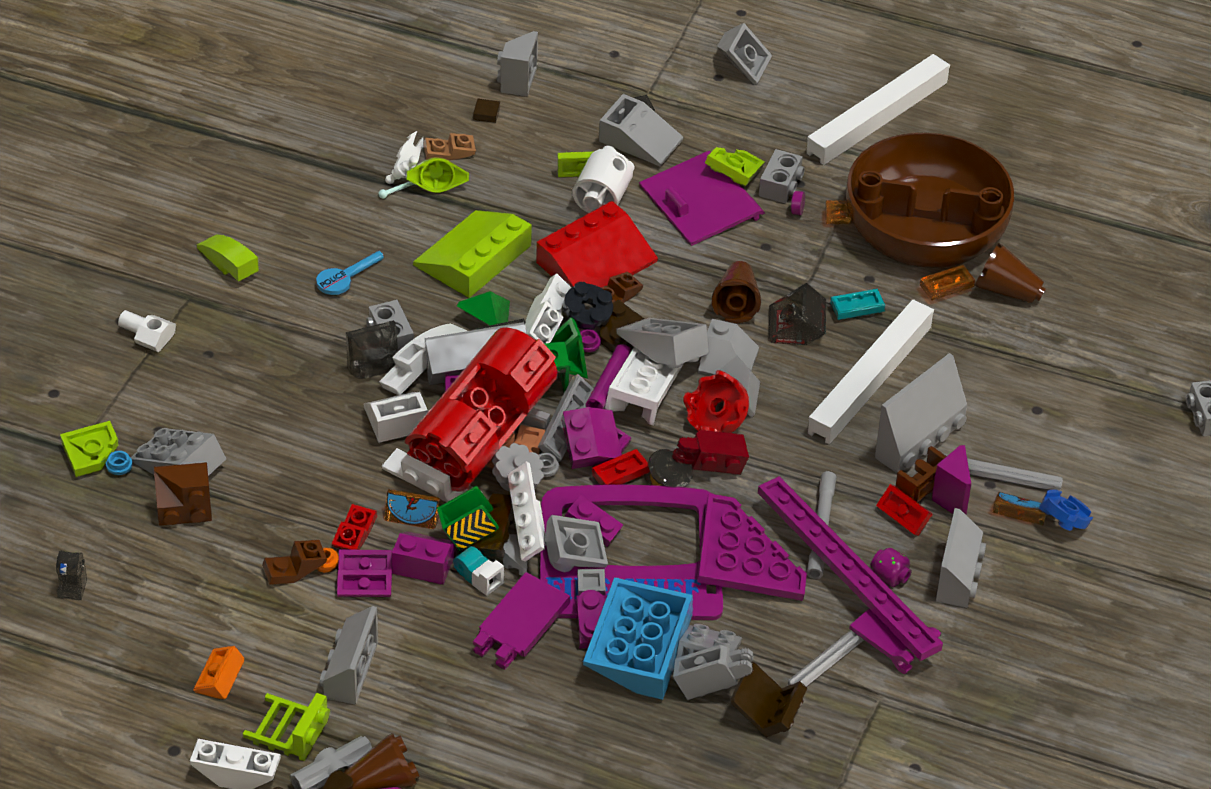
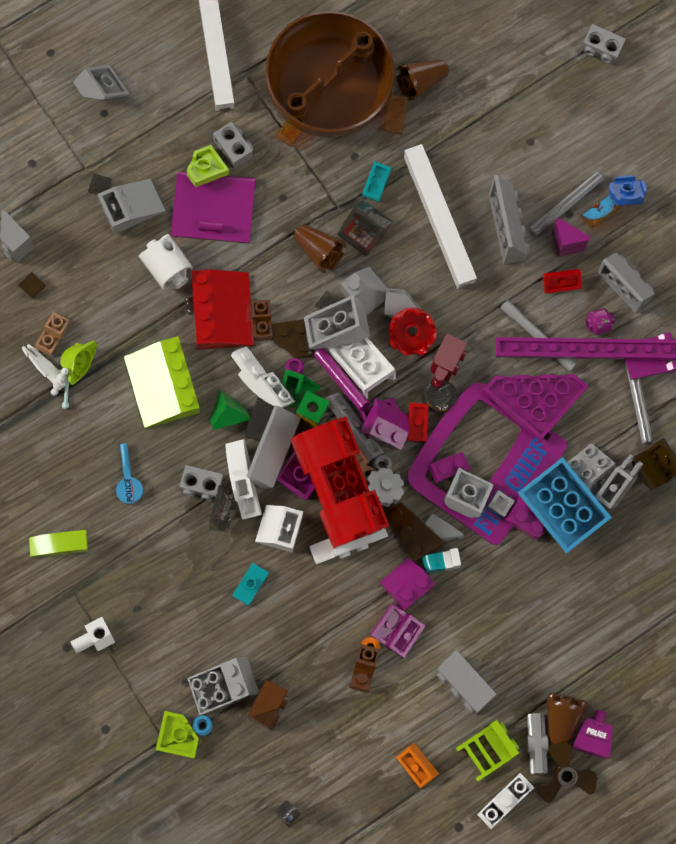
camera: 60 degrees left, 30 degrees up
red slope [332,504,378,550] -> none
slope [384,489,440,529] -> none
piece [437,486,499,551] -> none
magenta tile [473,572,570,669] -> none
white bracket [507,461,546,561] -> none
lime plate [557,151,594,177] -> none
black plate [562,281,613,330] -> none
magenta tile [791,191,805,215] -> none
reddish brown window [896,446,947,502] -> none
none -> teal plate [232,563,269,606]

